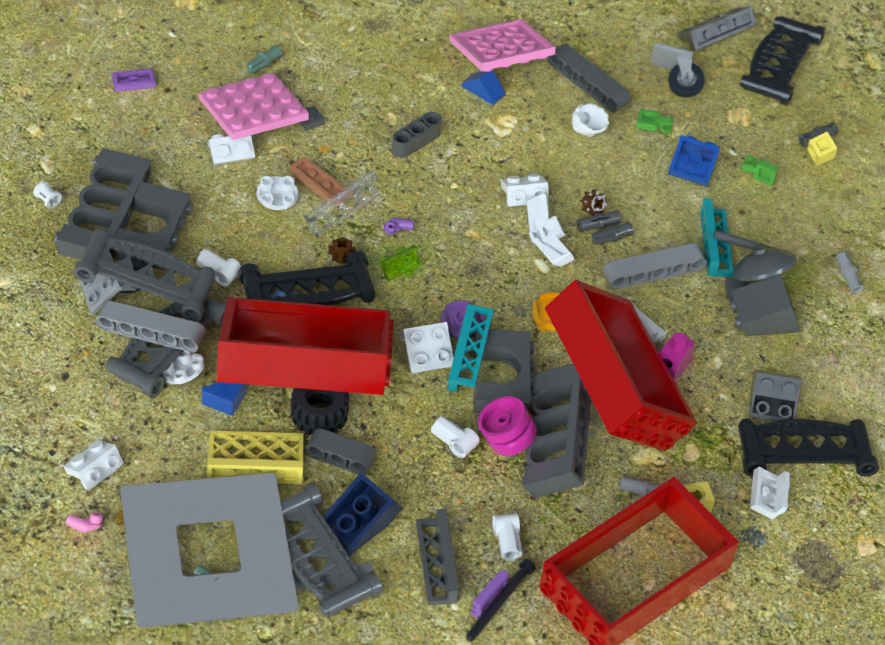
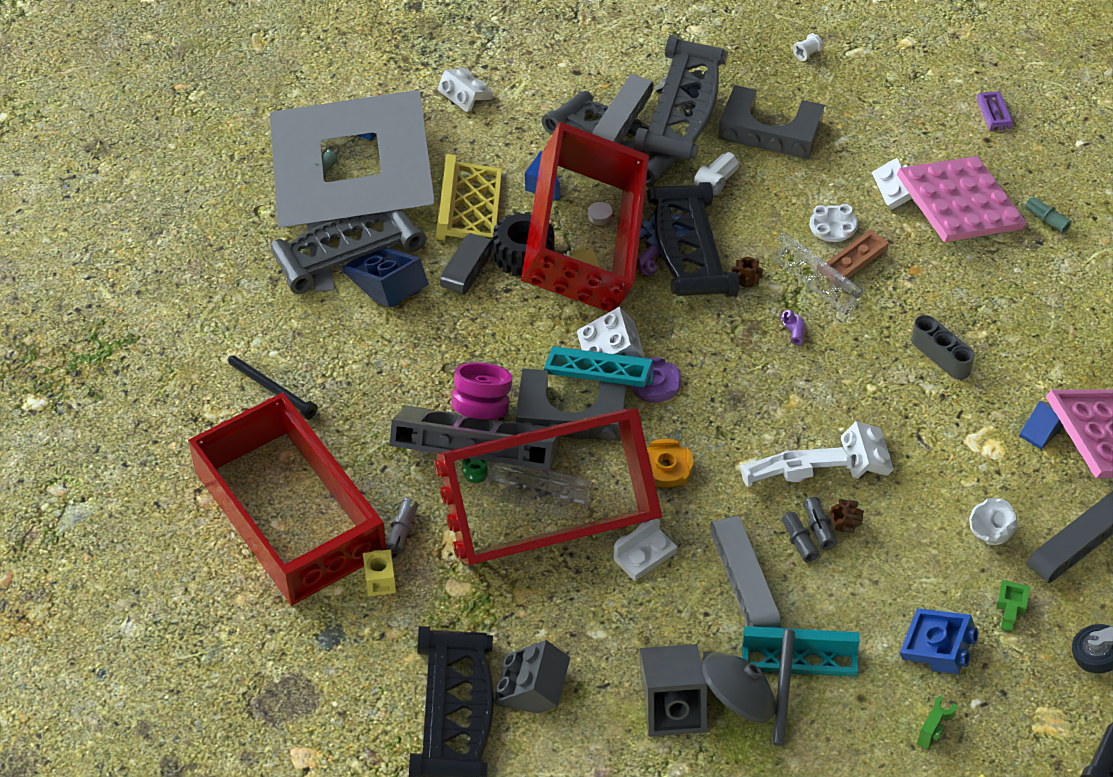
camera: 100 degrees right, 0 degrees up
dark grey fence [54,148,152,260] -> none
bright pink arm [66,512,103,533] -> none
dark grey plate [299,106,324,131] -> none
clear neon green hips [379,245,420,281] -> none
dark grey fence [416,509,459,606] -> none
white piece [431,416,480,458] -> none
medium lavender tile [471,569,509,619] -> none
white piece [492,513,522,561] -> none
dark pink torso [659,332,695,381] -> none
white bracket [750,467,790,520] -> none

